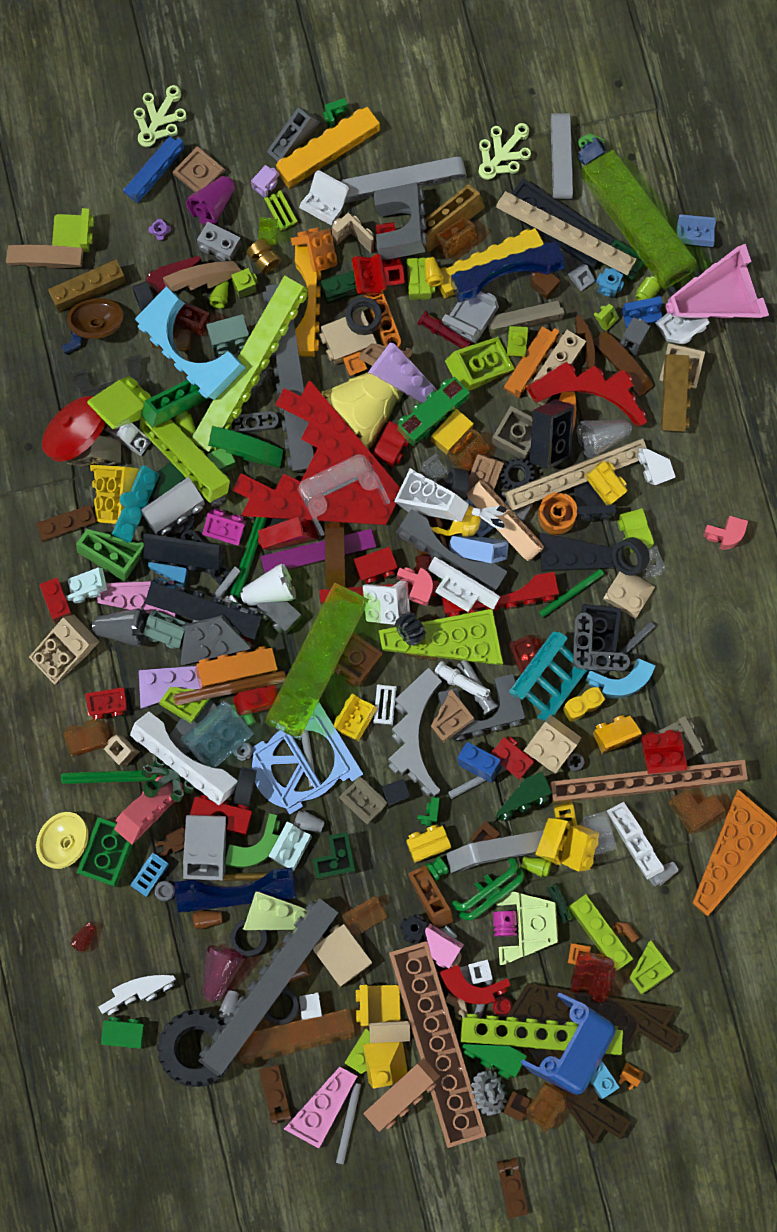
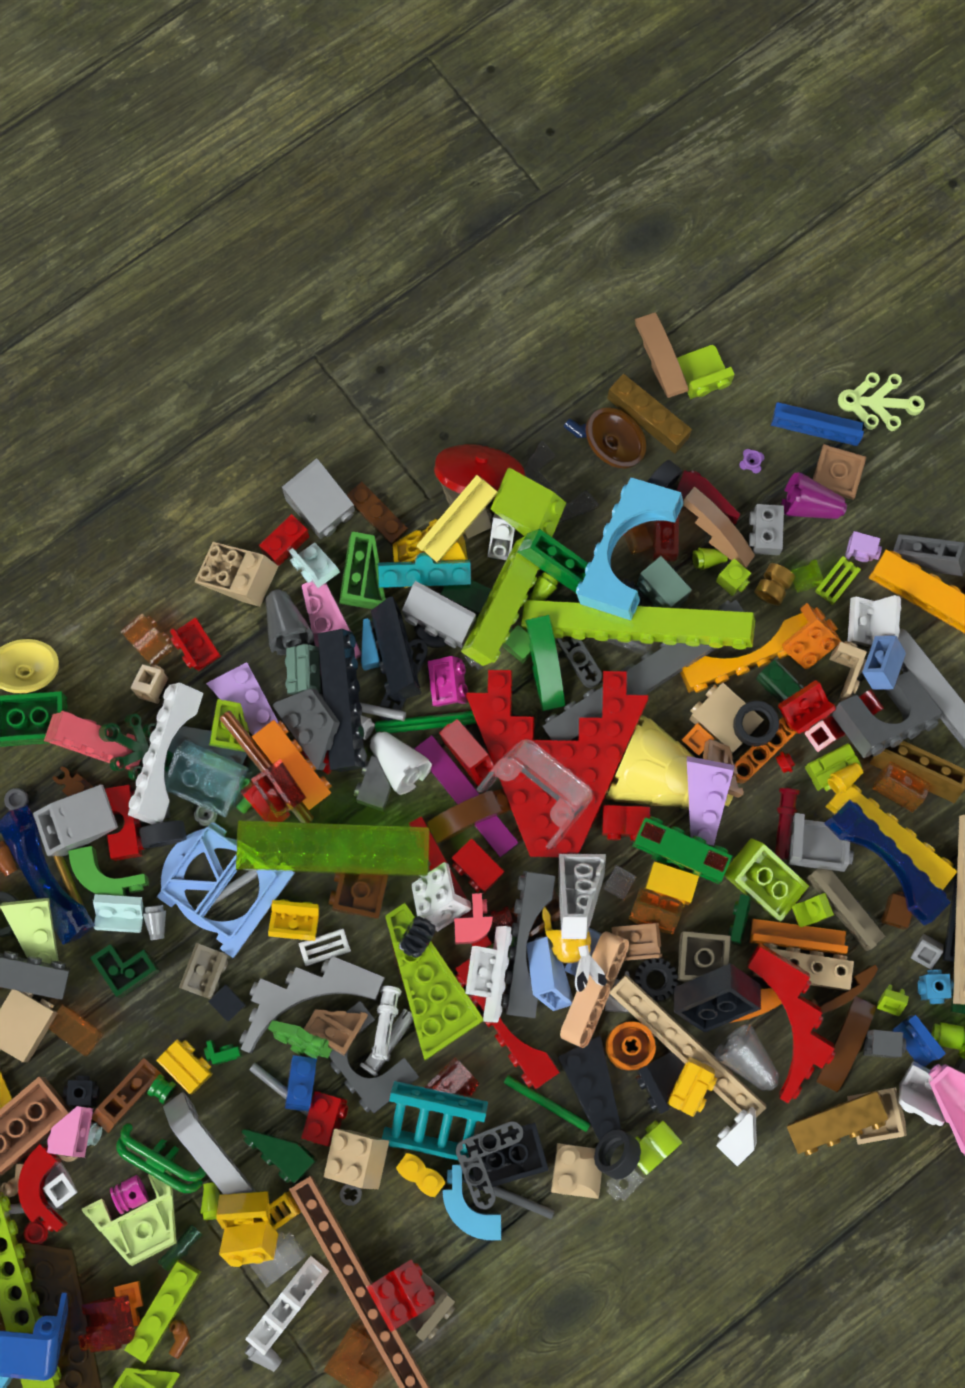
camera: 65 degrees right, 0 degrees up
green axle [61,770,158,784] -> none
dark azure slope [130,852,169,897] -> none
black tyre [444,467,469,500] -> none
reddish brown panel [469,821,500,843] -> none
light orange slope [593,715,642,754] -> none
coral brick [703,516,748,549] -> none
none -> clear red brick [251,759,306,818]
none -> bright green plate [268,1020,332,1059]
none -> light grey slope [282,458,355,539]
none -> light yellow fence [417,475,498,562]
none -> dark green plate [728,894,751,946]
none -> red plate [775,751,795,773]
none -> medium blue brick [862,636,906,689]

